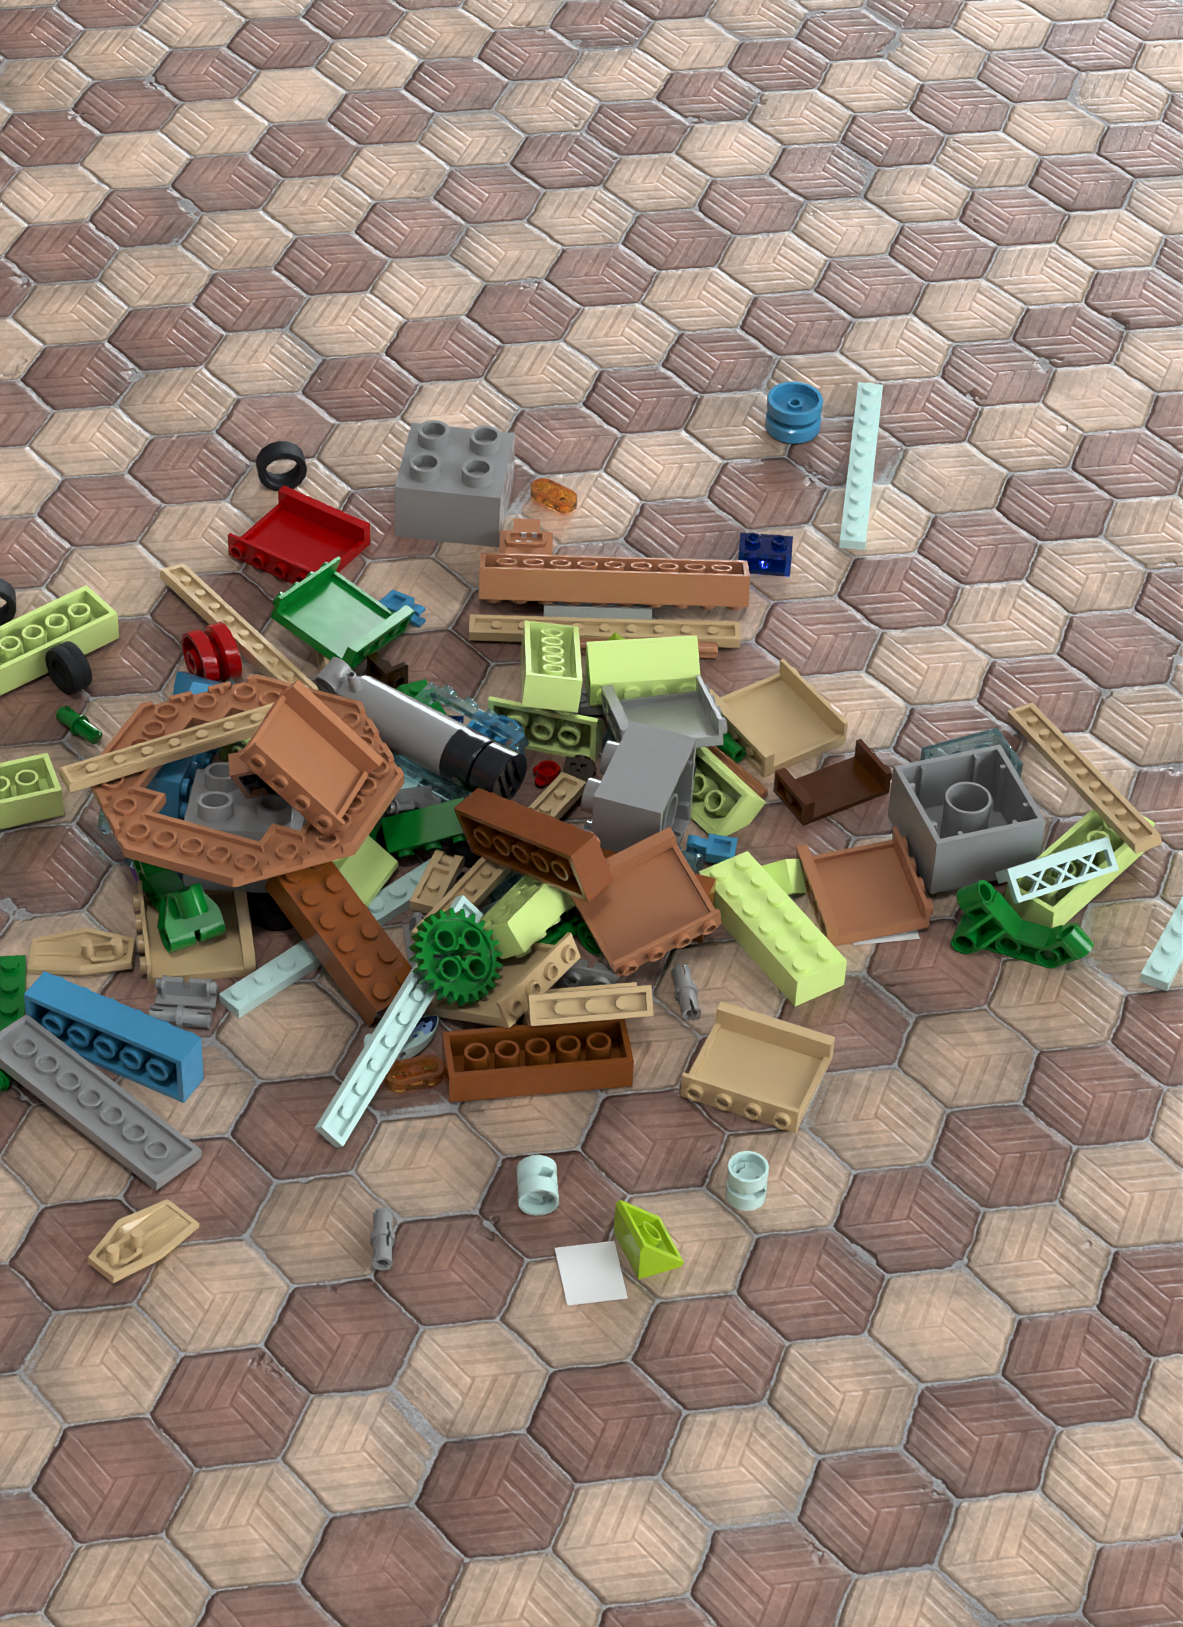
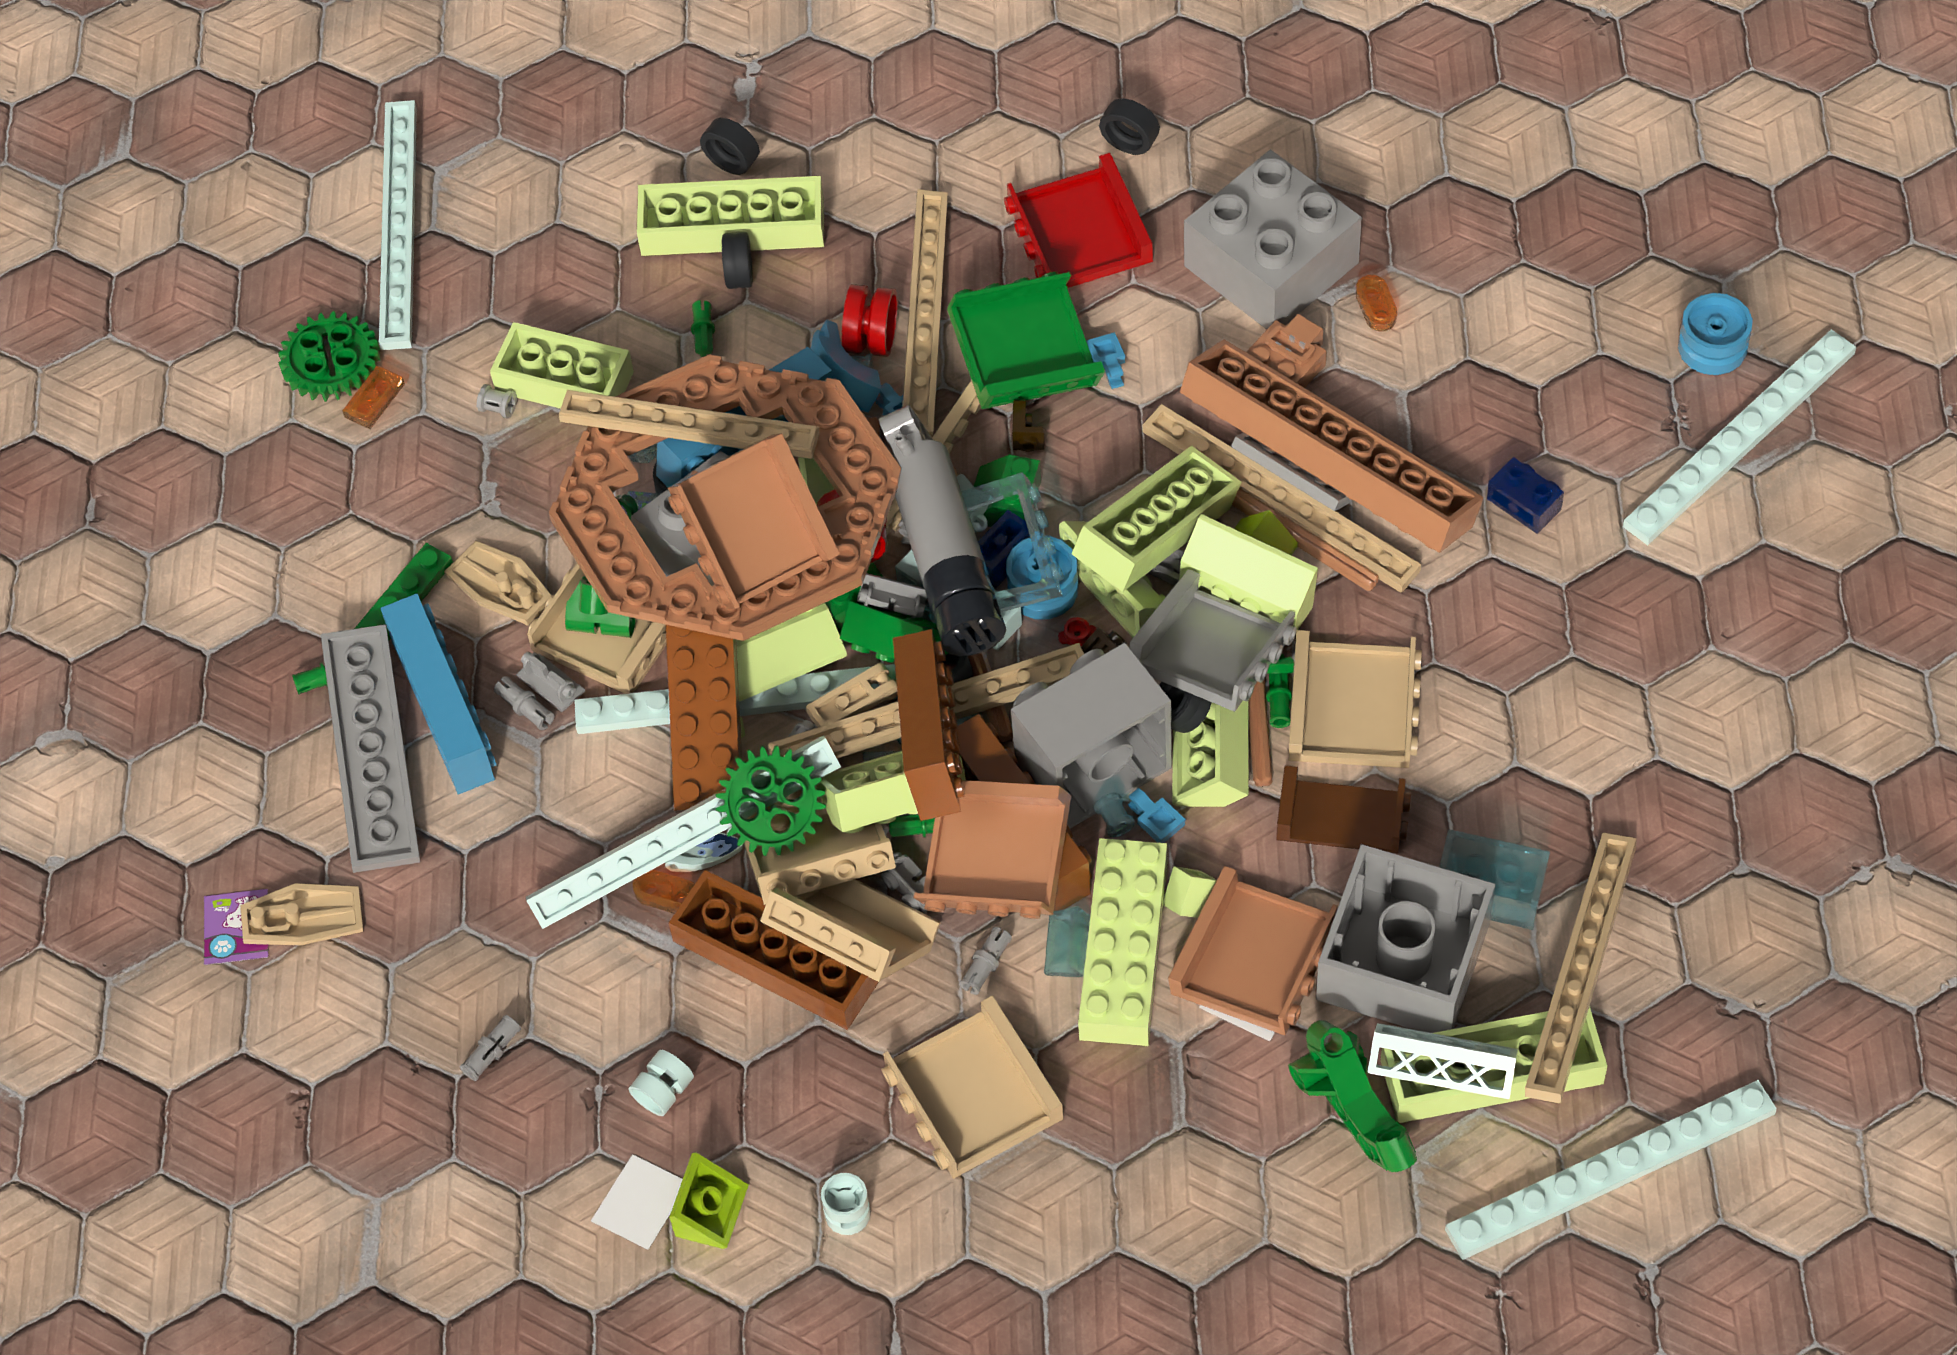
camera: 45 degrees right, 15 degrees up
none -> sticker [204,889,268,965]
none -> clear light blue slope [1044,906,1090,978]

